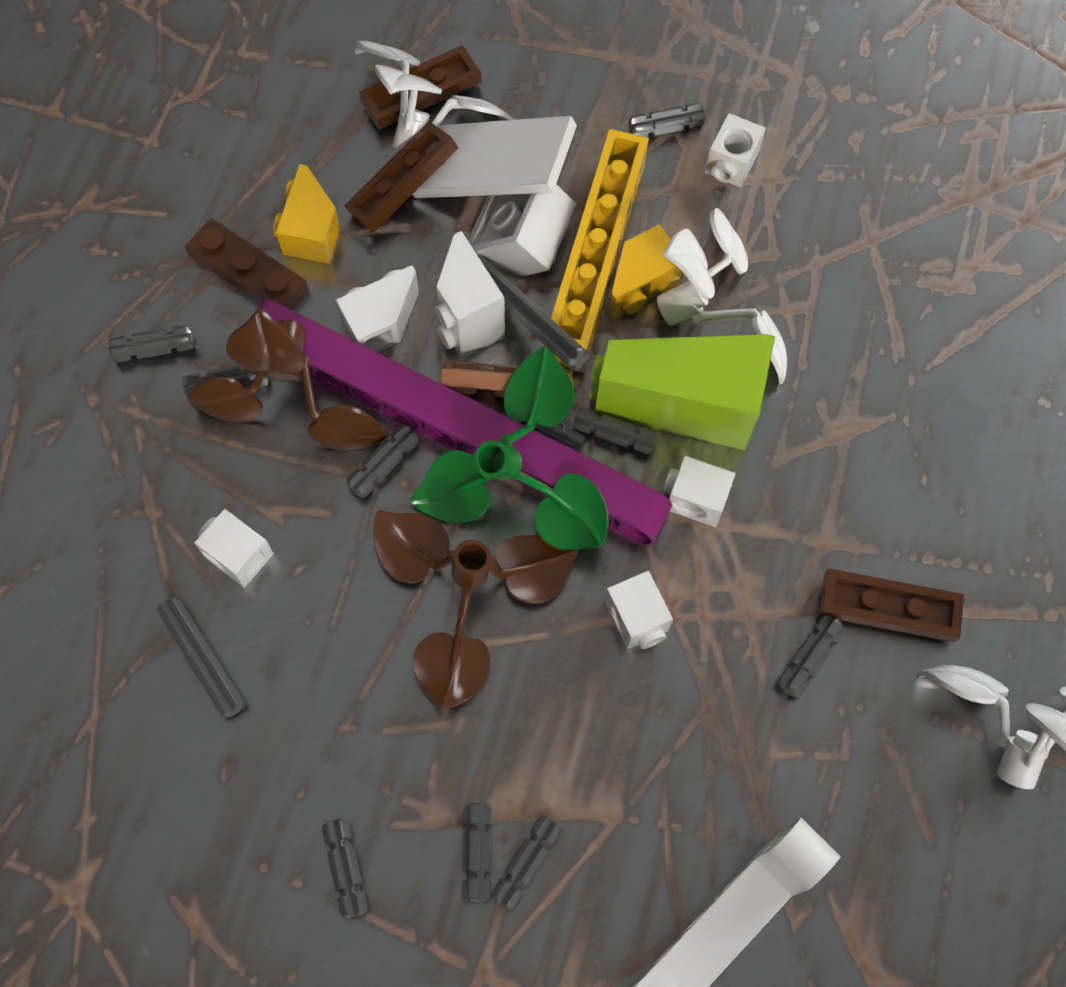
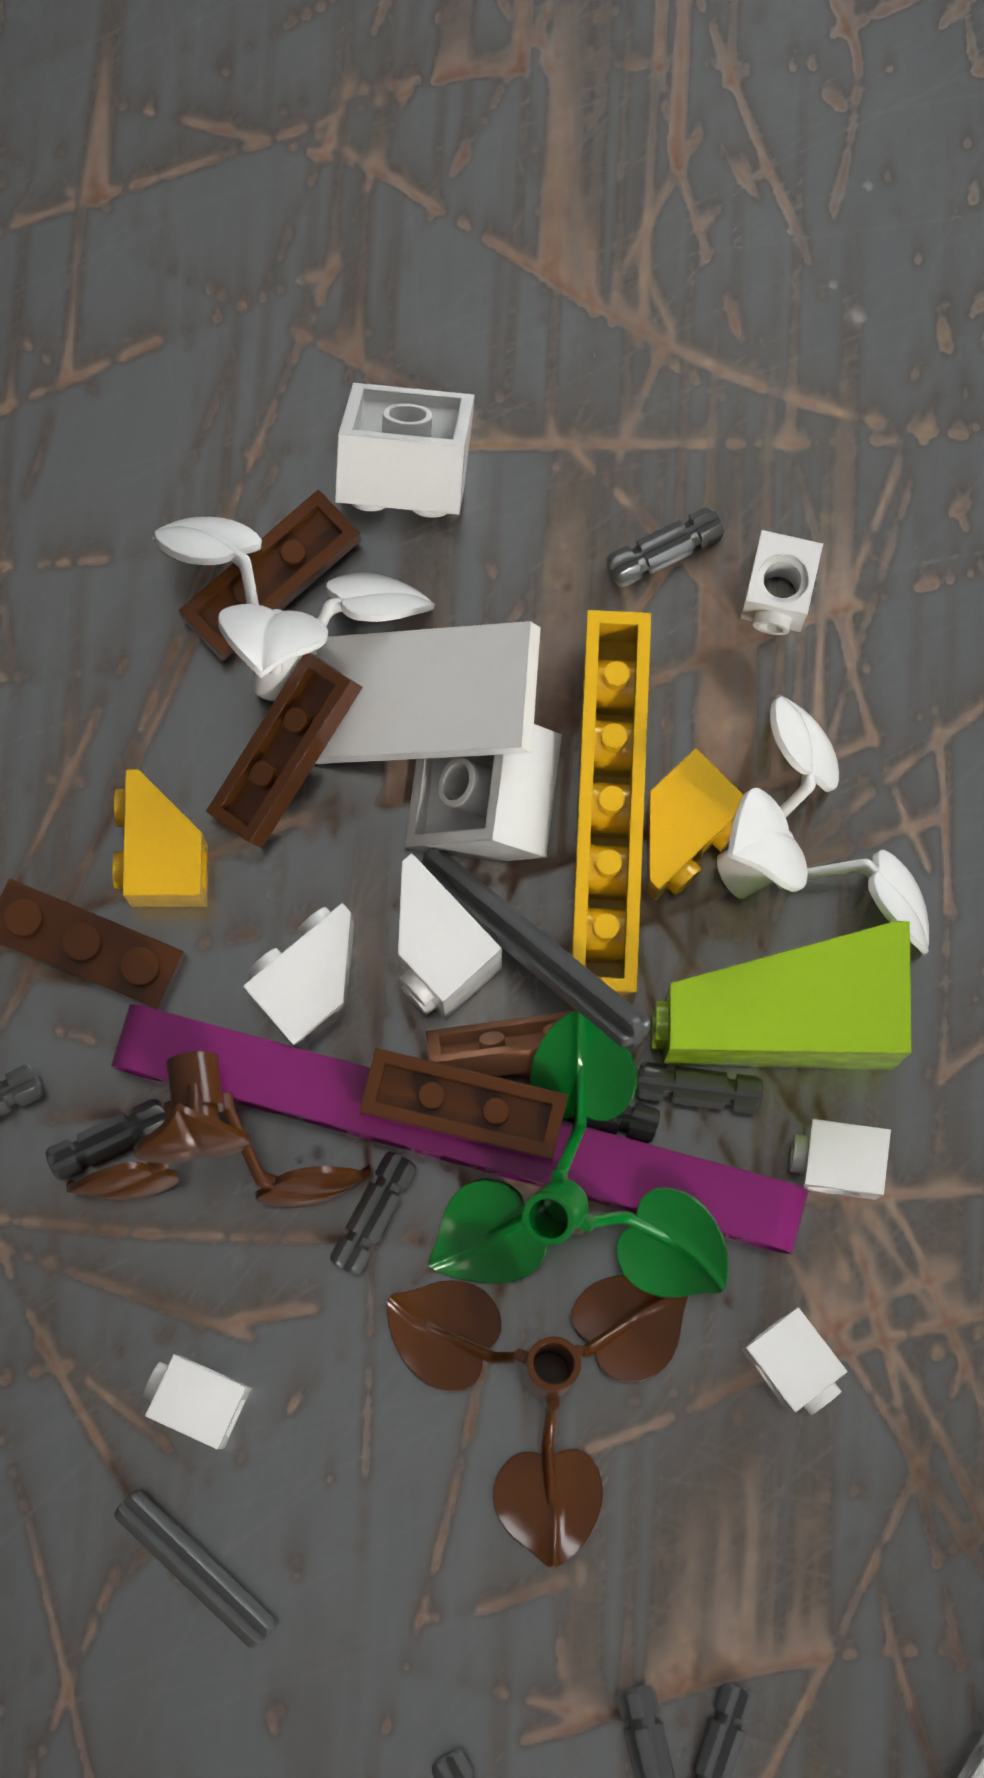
camera: 10 degrees left, 10 degrees up
none -> white slope [335,383,475,518]
none -> reddish brown plate [359,1048,568,1161]

